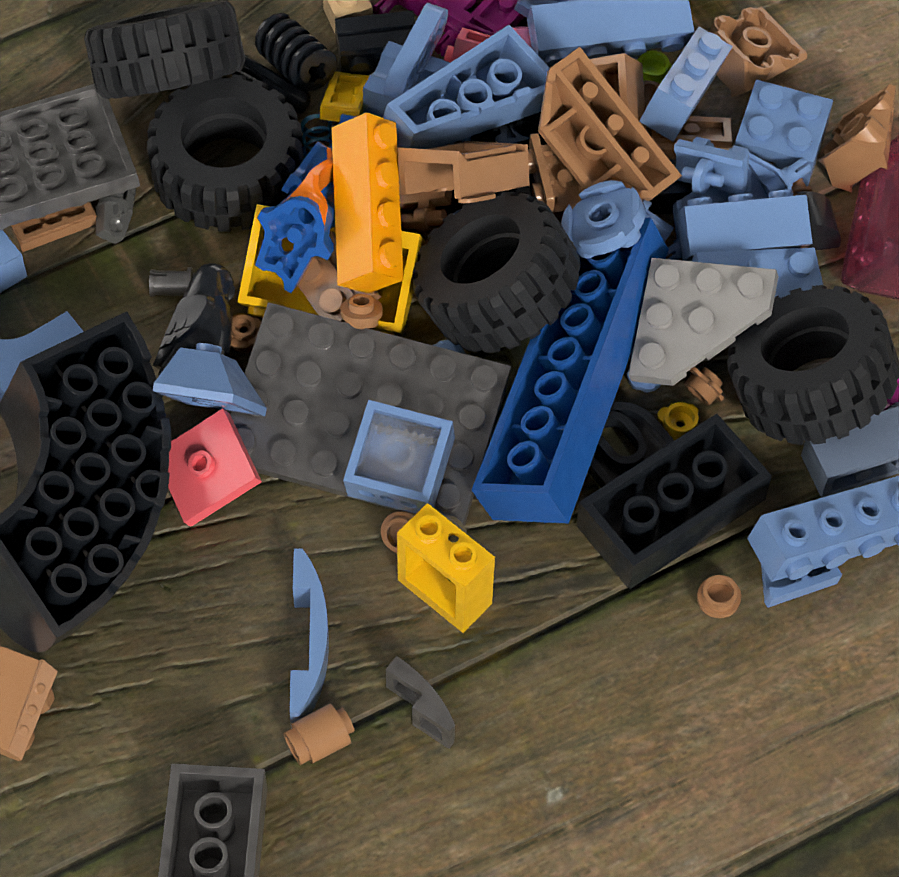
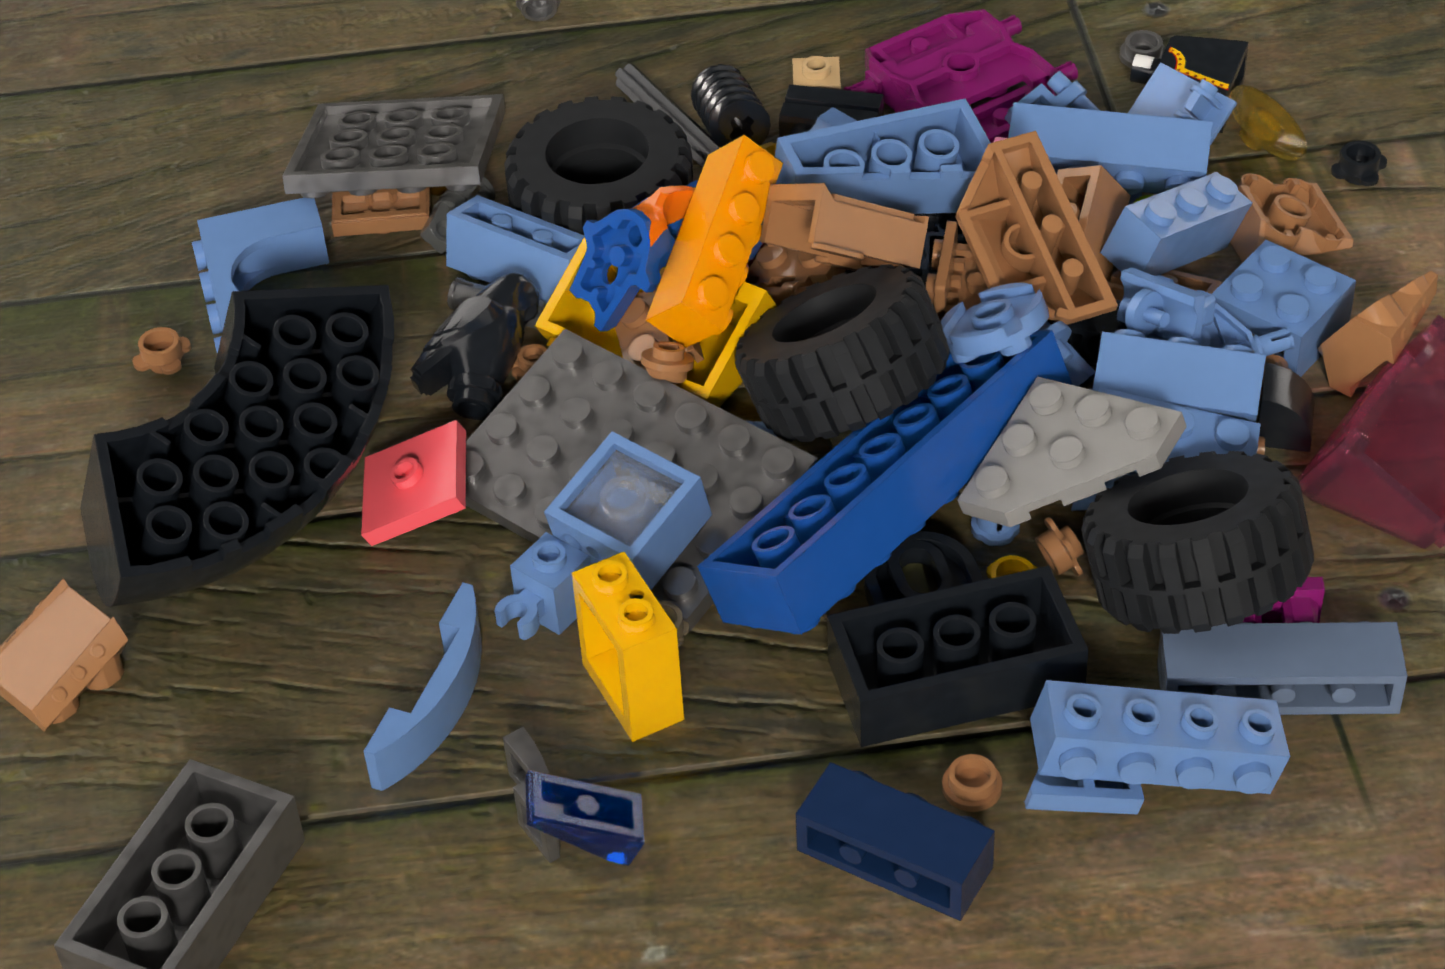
camera: 25 degrees right, 15 degrees down
black tyre [84,0,246,99] -> none
medium blue slope [153,343,267,416] -> none
medium nougat brick [283,703,355,765] -> none
medium blue beam [384,3,448,100] -> none
none -> medium blue brick [446,195,585,304]
none -> medium blue brick [494,532,591,640]
none -> clear blue slope [525,770,645,866]
none -> dark blue brick [796,762,995,921]

